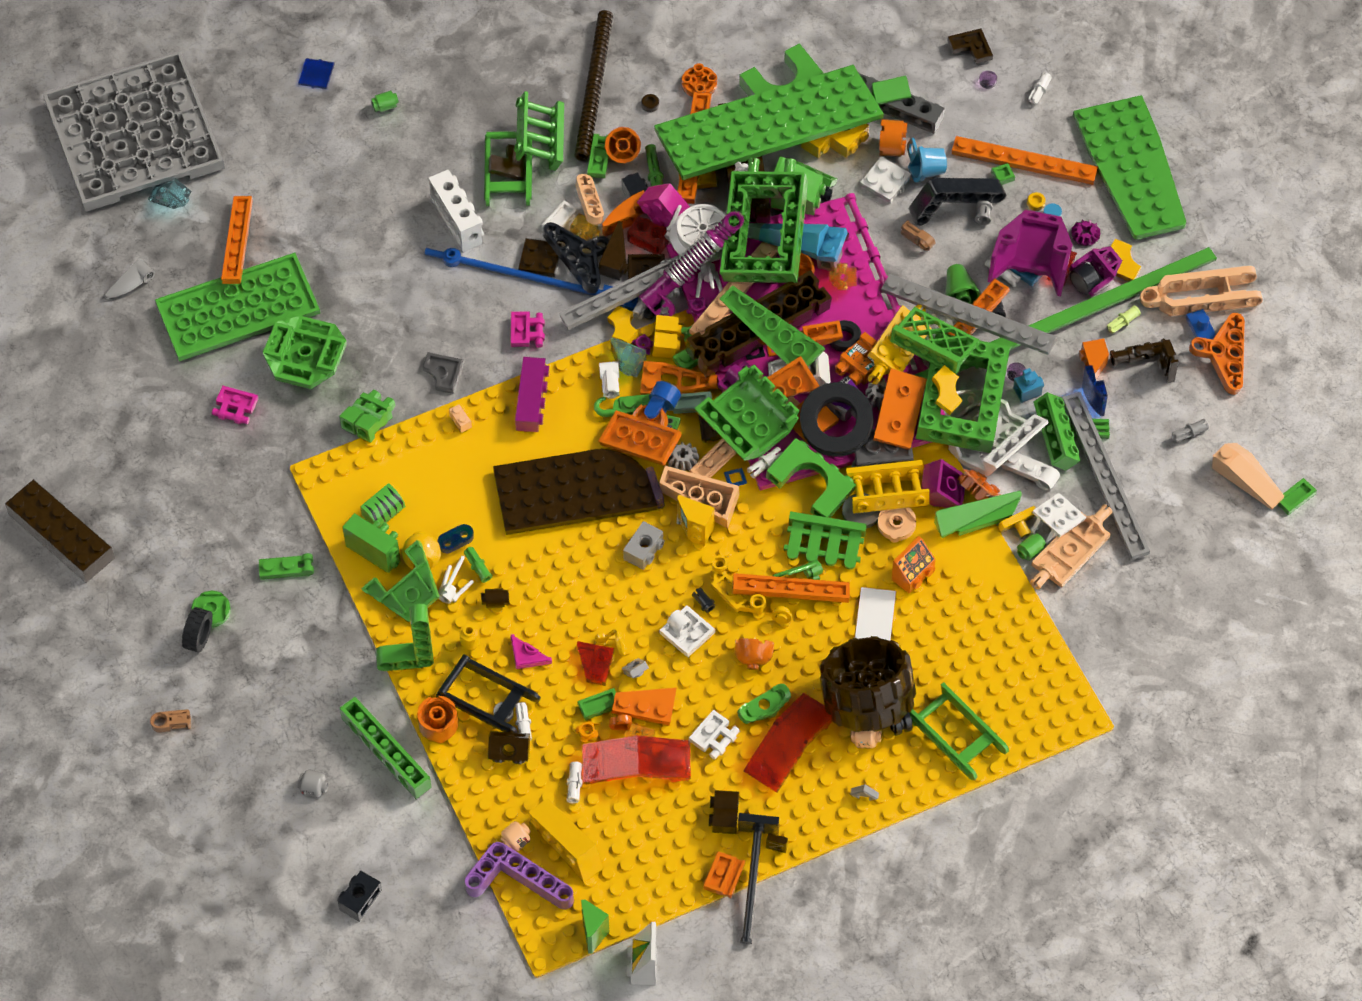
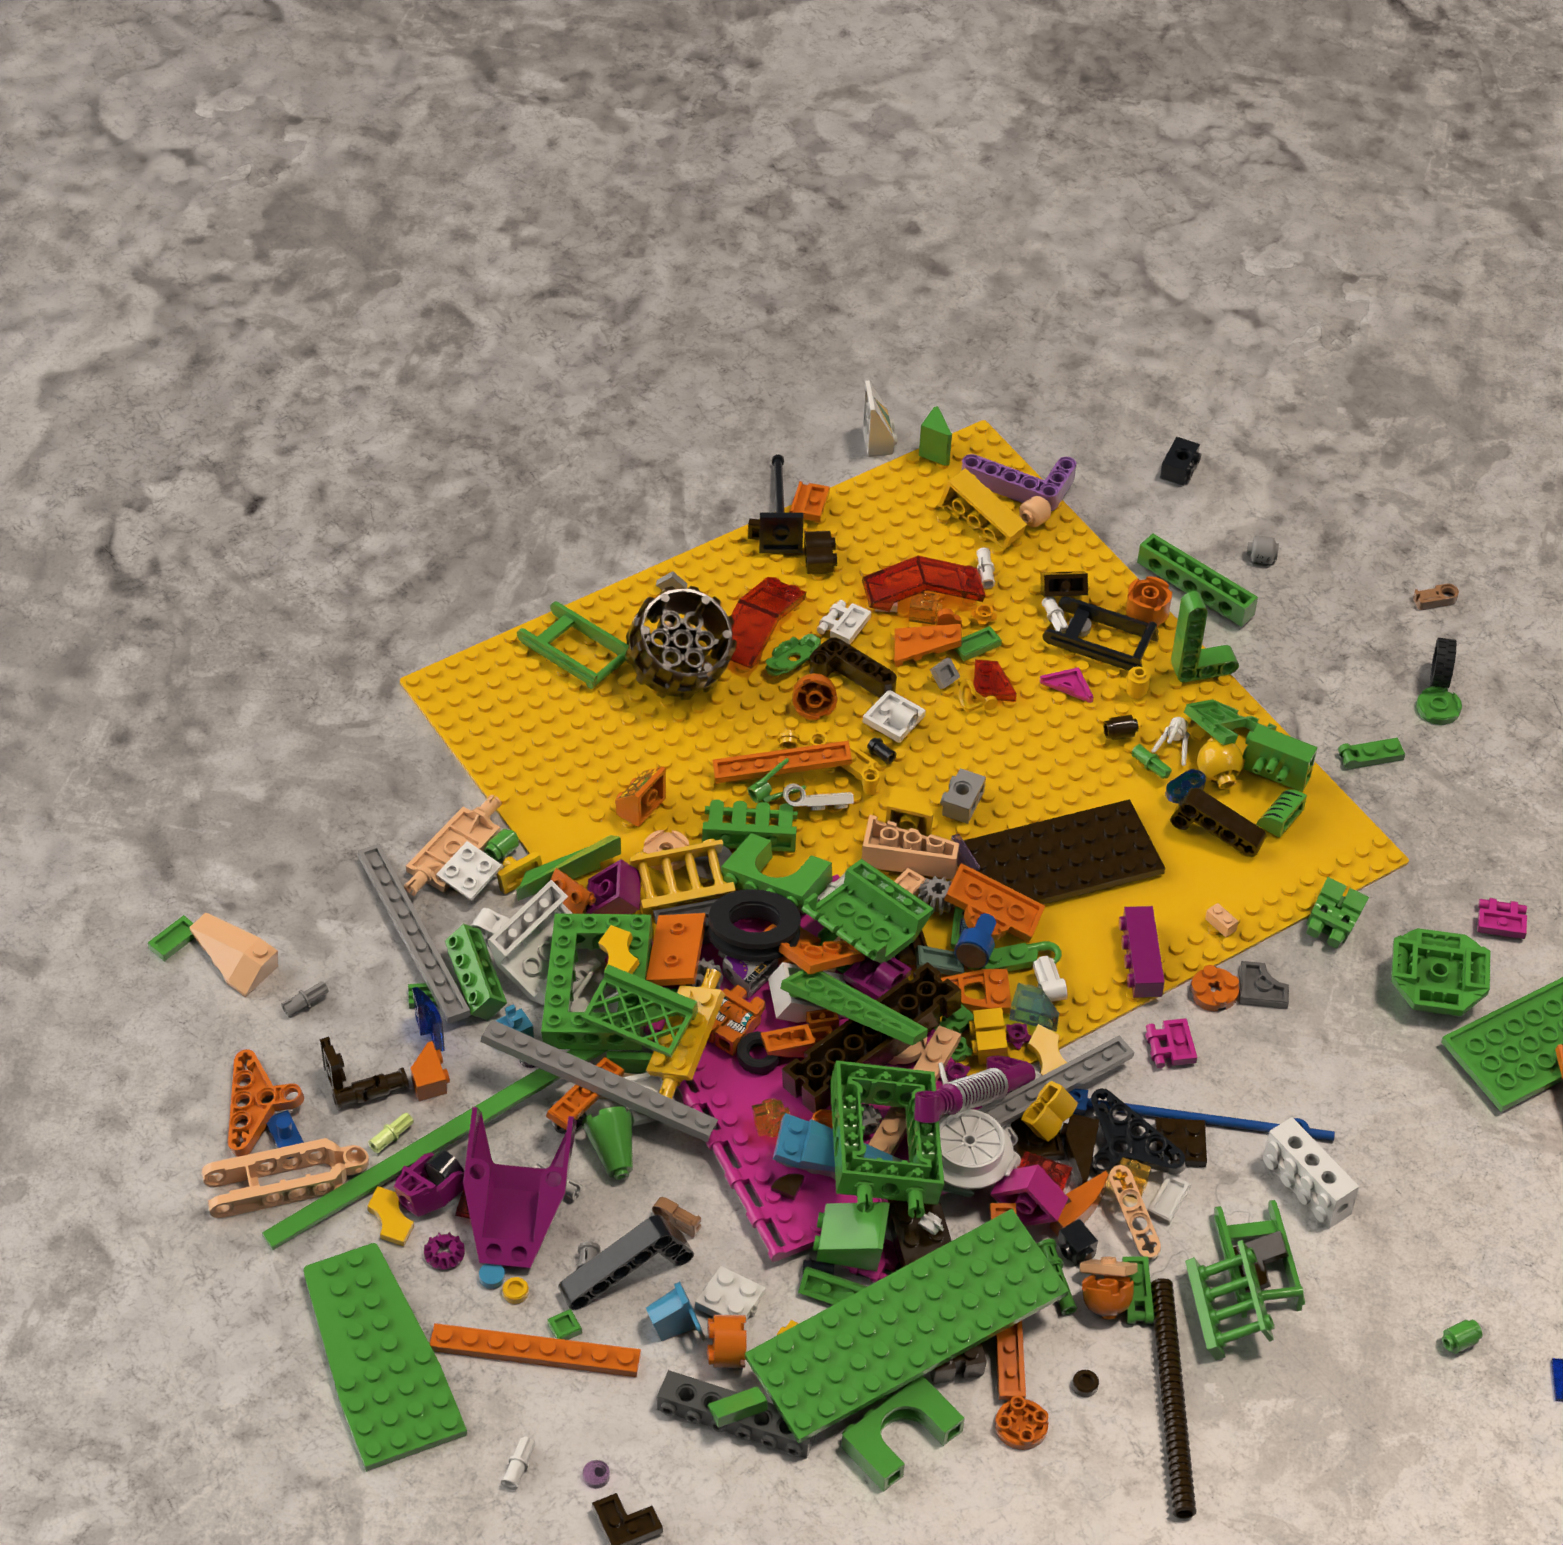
camera: 170 degrees right, 10 degrees down
white sticker [855,587,896,641] -> none
none -> white plate [783,783,854,810]
none -> dark brown beam [809,637,897,698]
none -> yellow brick [1021,1081,1078,1141]
none -> light nougat plate [1080,1257,1138,1277]
none -> dark brown beam [1170,788,1267,857]
none -> orange plate [1190,965,1239,1011]

